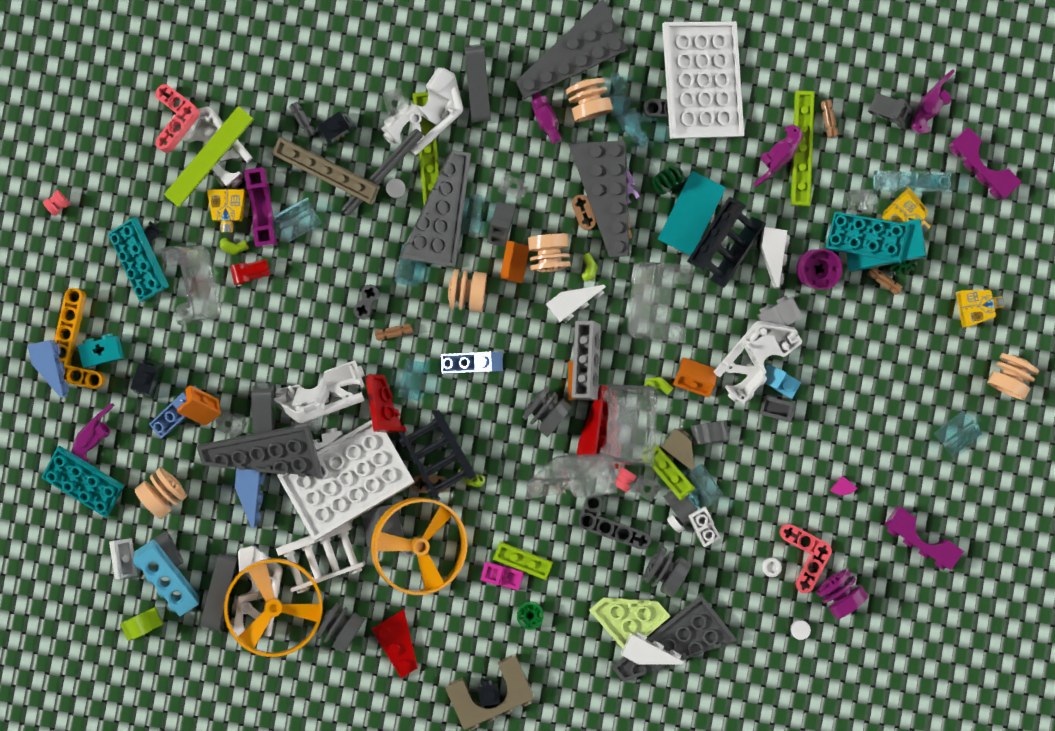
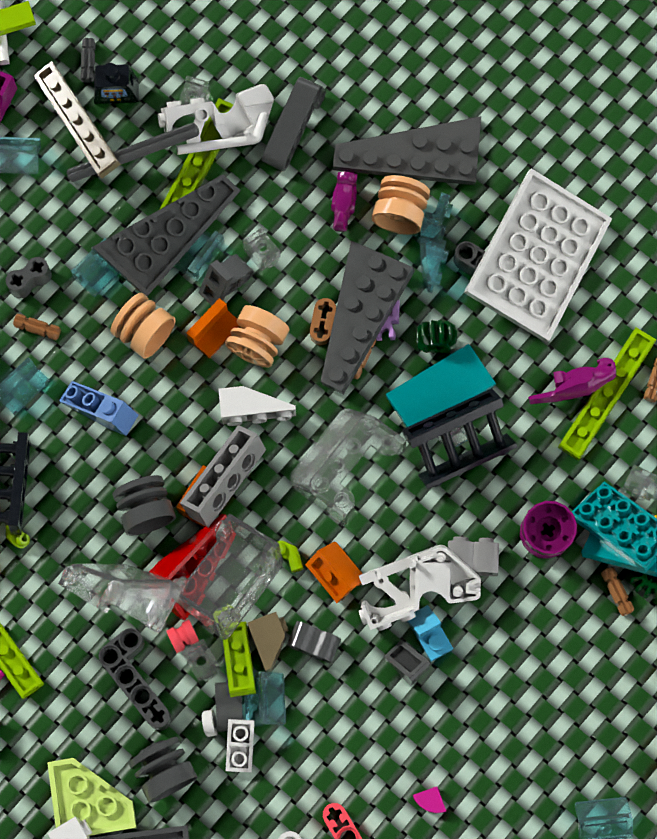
camera: 30 degrees right, 15 degrees down
white tile [386,179,406,198] -> none
lime arm [582,252,598,282] -> none
white slope [760,227,790,289] -> none

